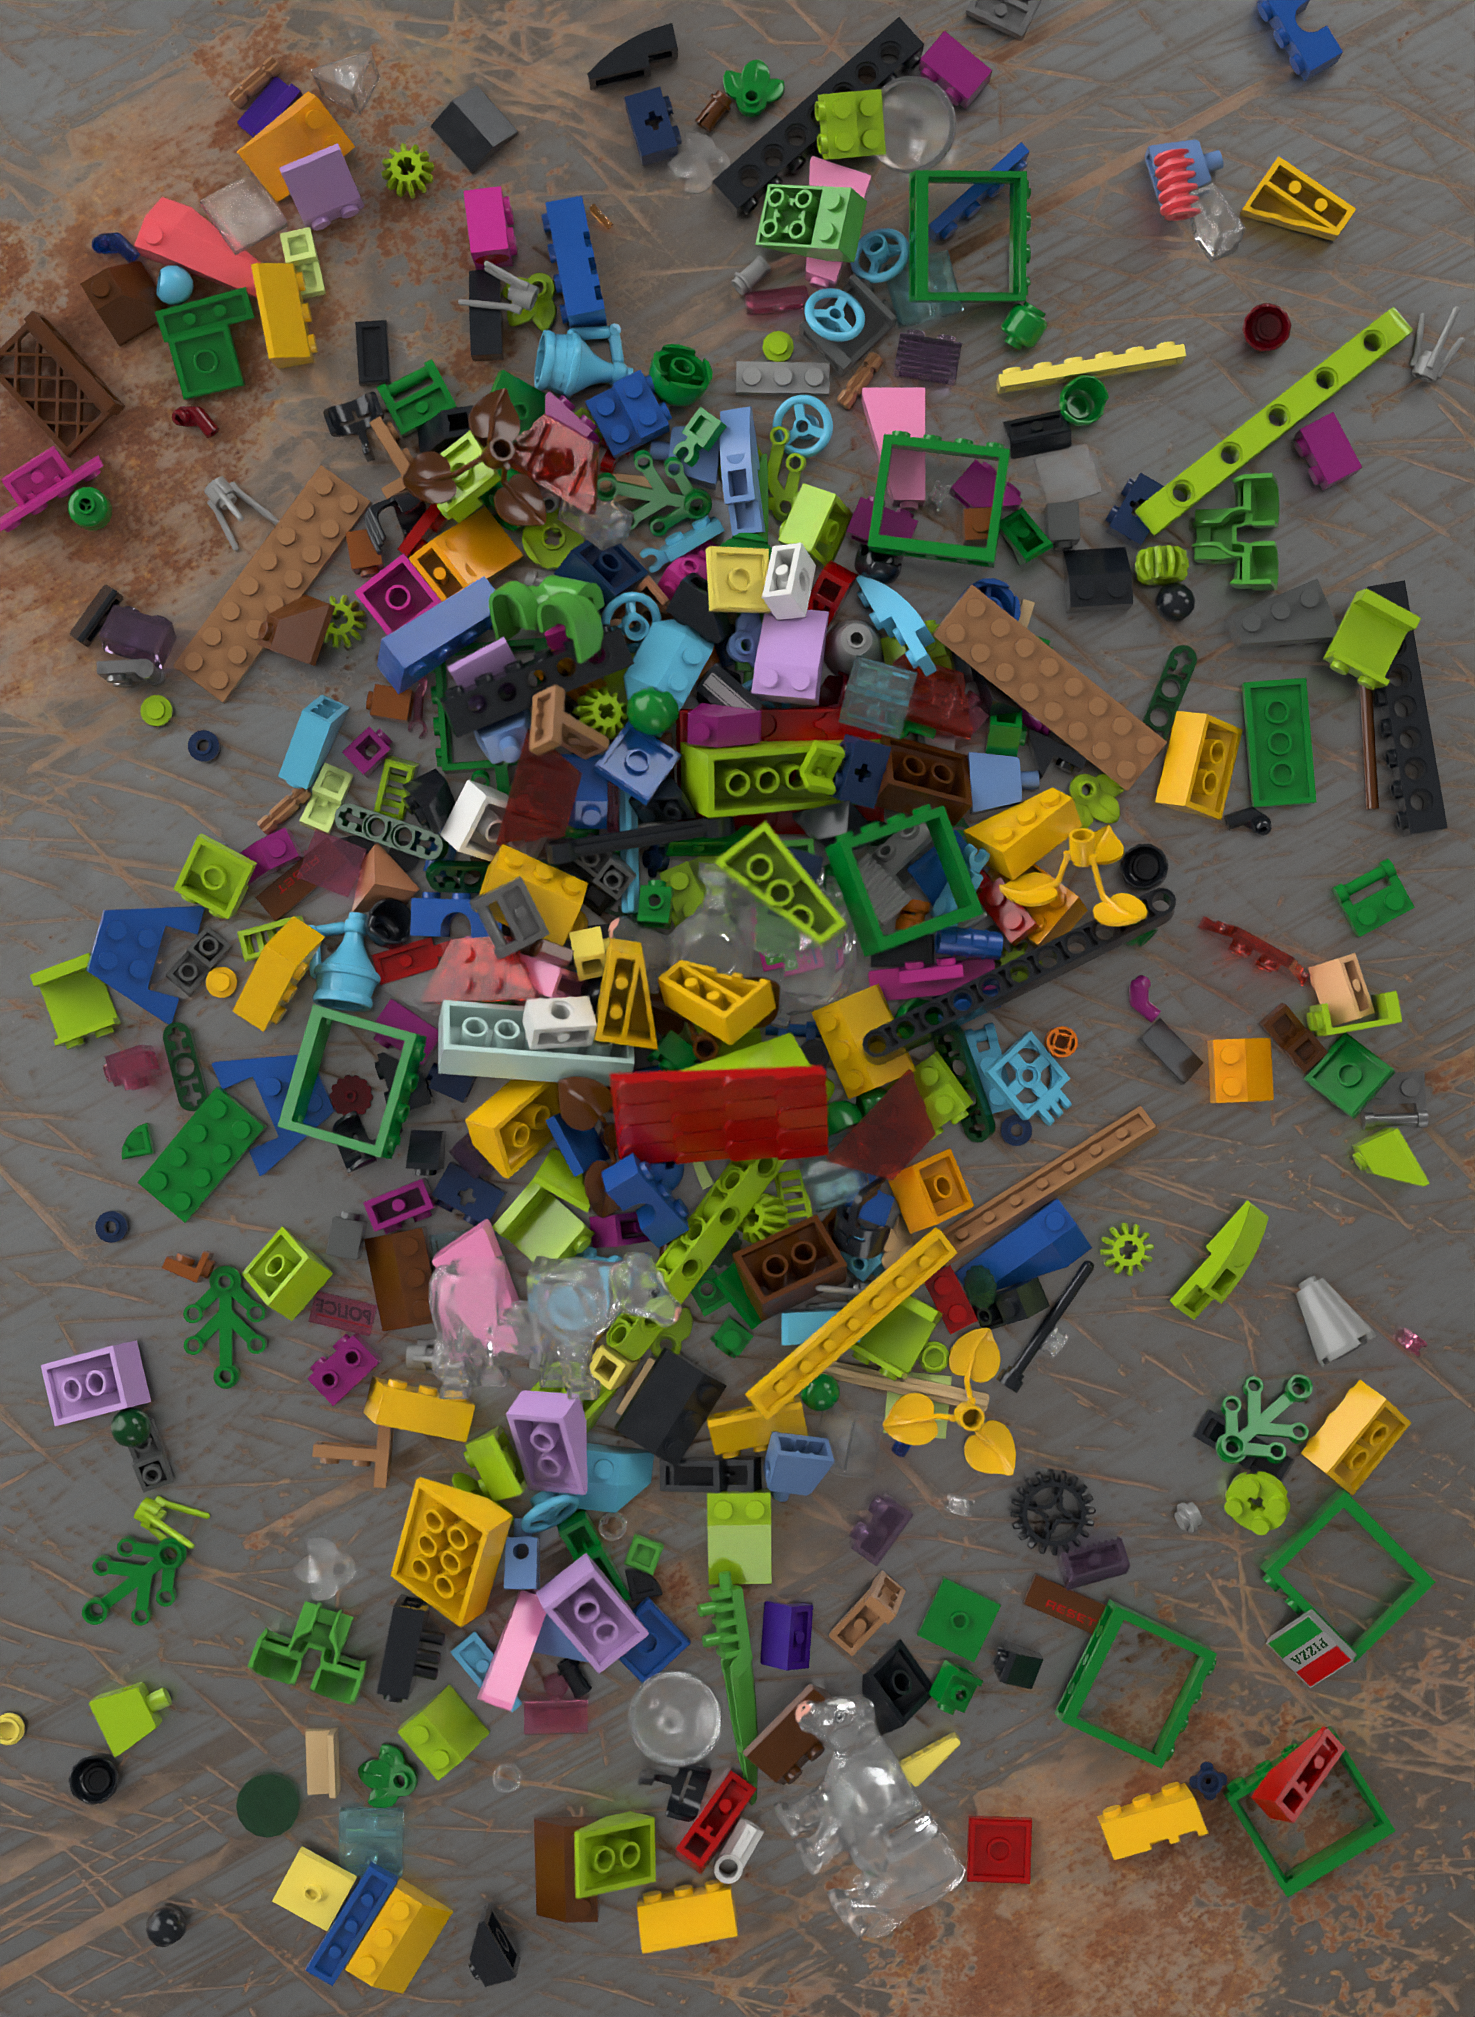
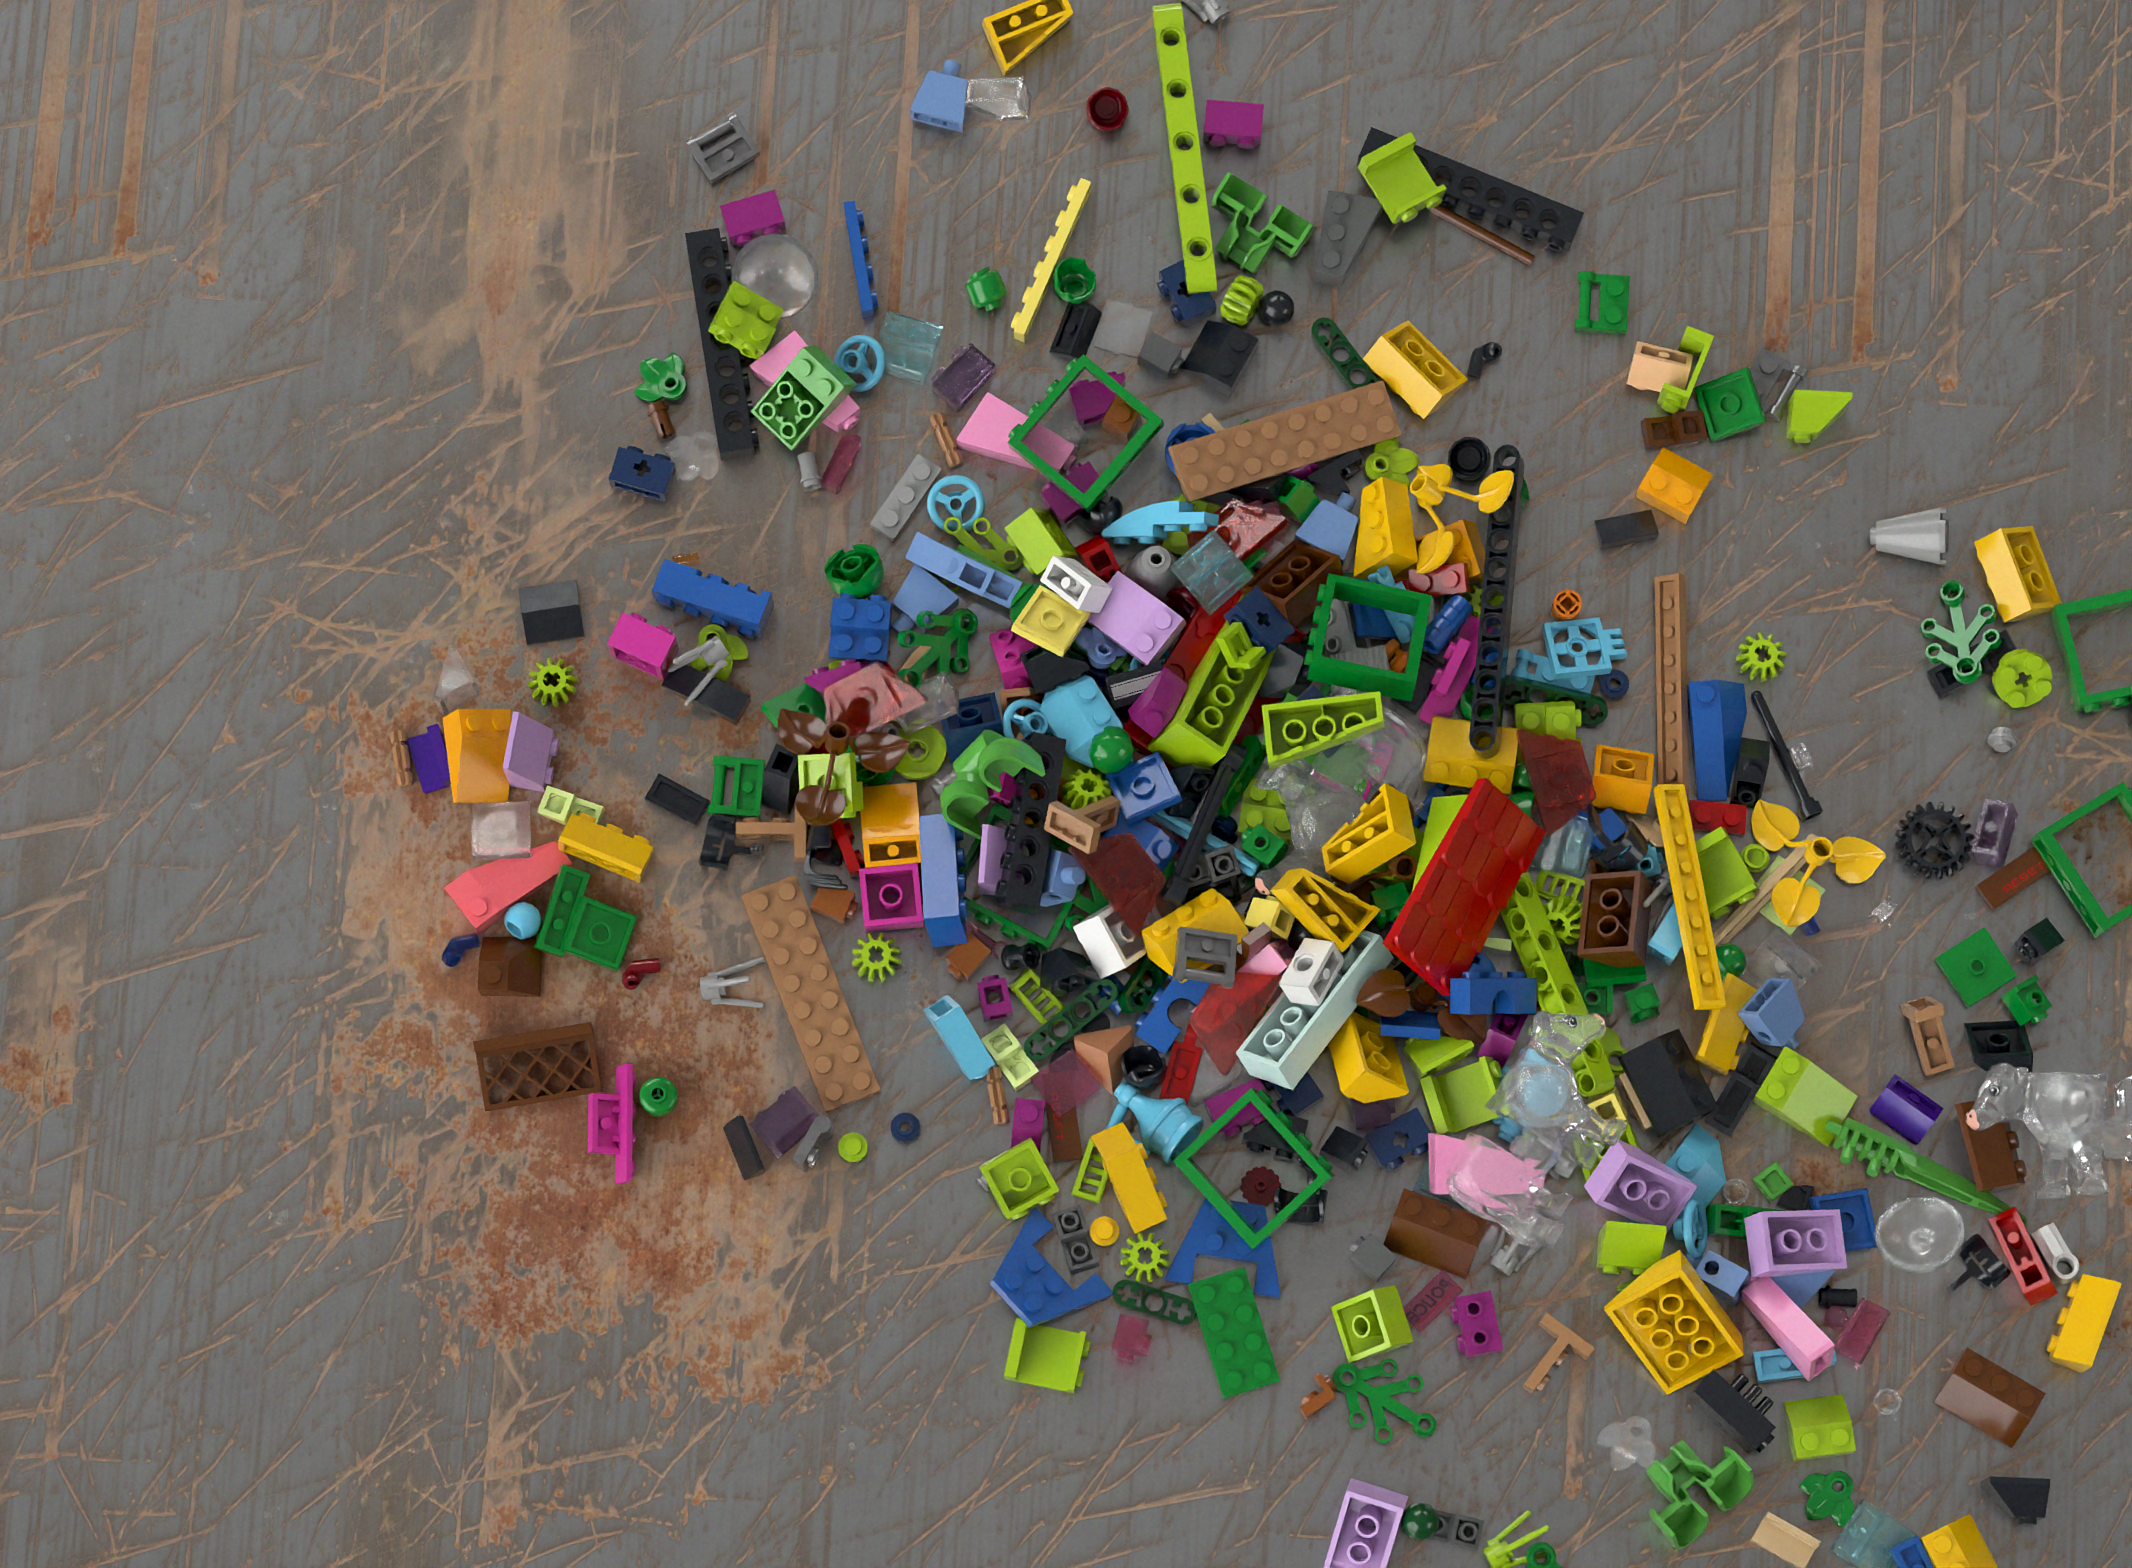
camera: 60 degrees left, 10 degrees down
dark blue plate [95,1211,128,1243] -> none
green tile [122,1123,155,1160] -> none
reddish brown slope [258,595,335,666] -> none
magenta brick [363,1178,437,1235] -> none
yellow wedge [363,1376,476,1442] -> none
medium azure piece [534,323,633,399] -> none
lime slope [575,1811,656,1898] -> none
black slope [588,23,678,90] -> none
medium azure plate [639,515,725,573] -> none
plate [673,407,727,467] -> none
lime plate [763,331,794,362] -> none
dark grey panel [799,274,897,377] -> none
medium azure piece [804,288,865,342] -> none
clear purple brick [849,1491,914,1567] -> none
light yellow slope [898,1731,961,1787] -> none
green window [909,170,1031,303] -> none
clear green piece [964,1265,997,1309] -> none
green slope [1000,507,1053,565] -> none
magenta arm [1129,975,1161,1023] -> none
coral piece [1154,149,1201,221] -> none
lime slope [1170,1200,1269,1320] -> none
clear red wing [1197,916,1309,986] -> none
green plate [1242,678,1316,808] -> none
clear pink bush [1395,1327,1428,1357] -> none
none -> black bush [1001,943,1041,971]
none -> lime gear [1120,1232,1170,1283]

